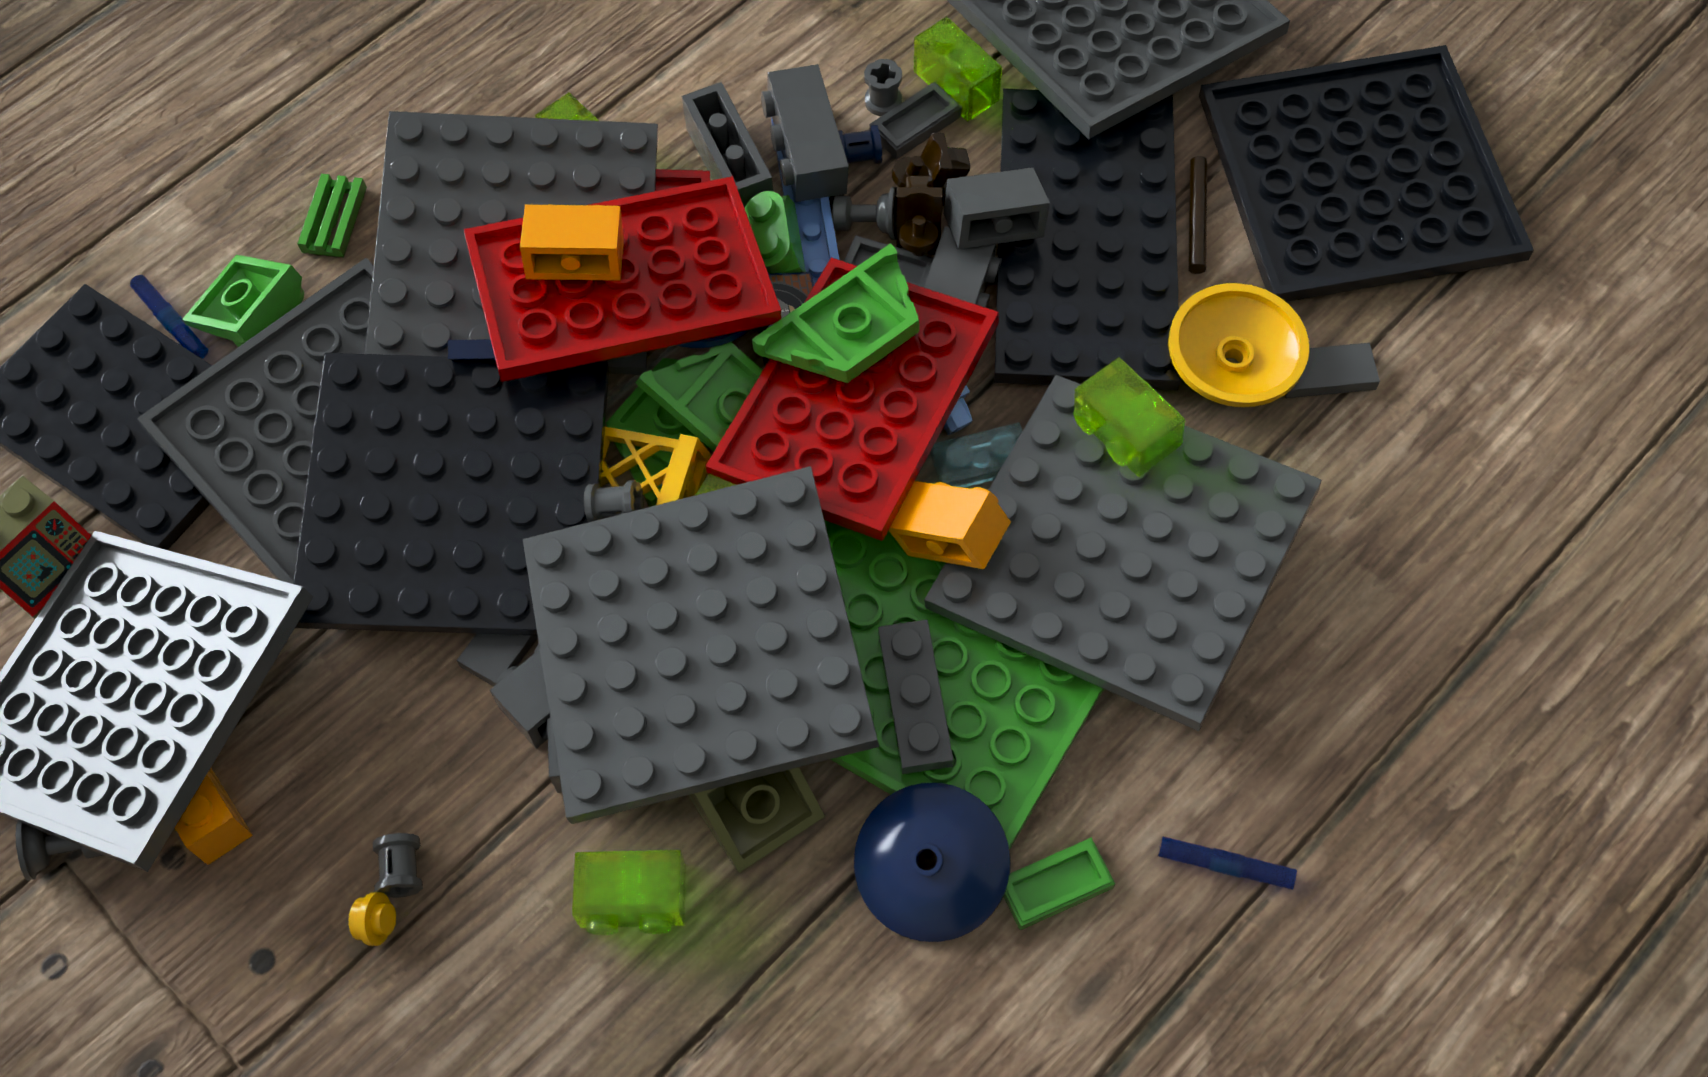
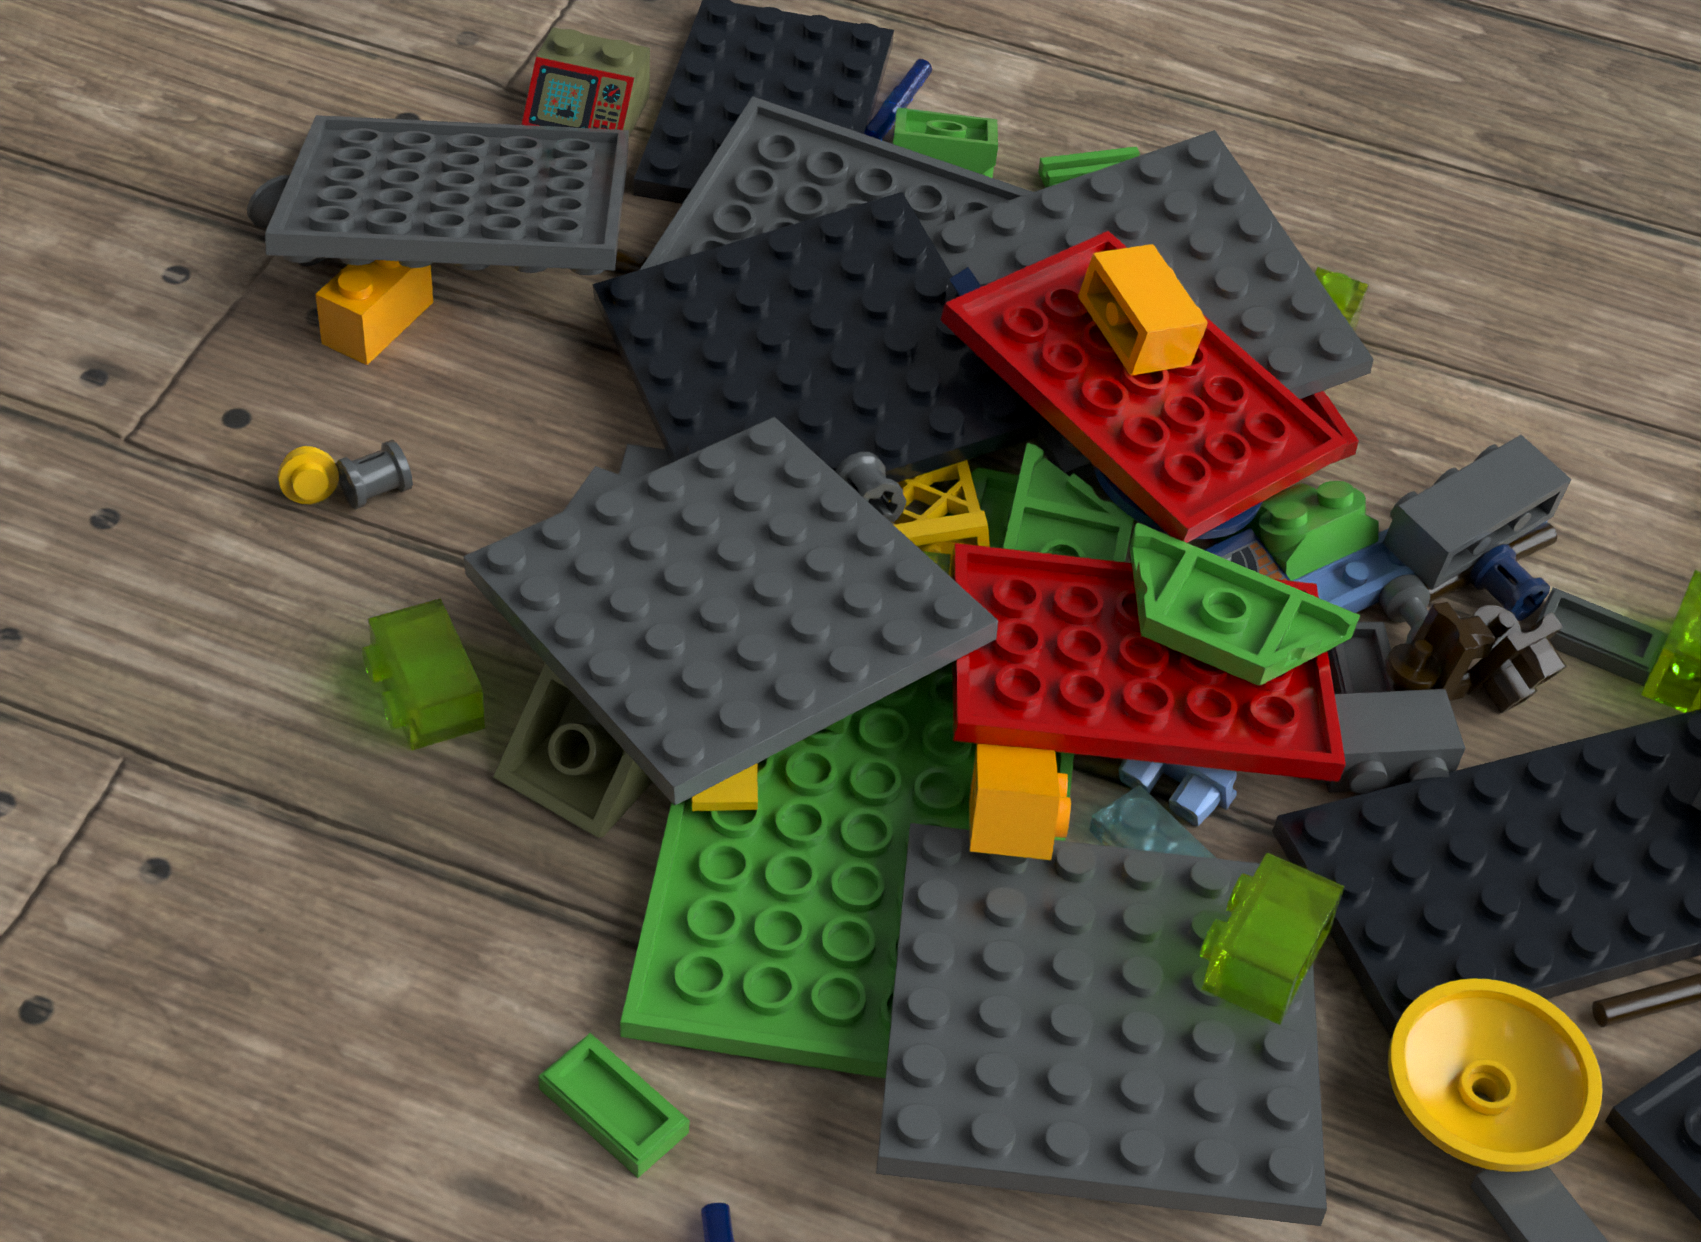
camera: 60 degrees right, 15 degrees down
dark grey brick [681,82,773,208] -> none
dark blue dish [854,783,1011,942] -> none
dark grey bush [864,59,902,116] -> none
dark grey plate [878,619,953,774] -> none
dark grey brick [943,168,1050,249] -> none

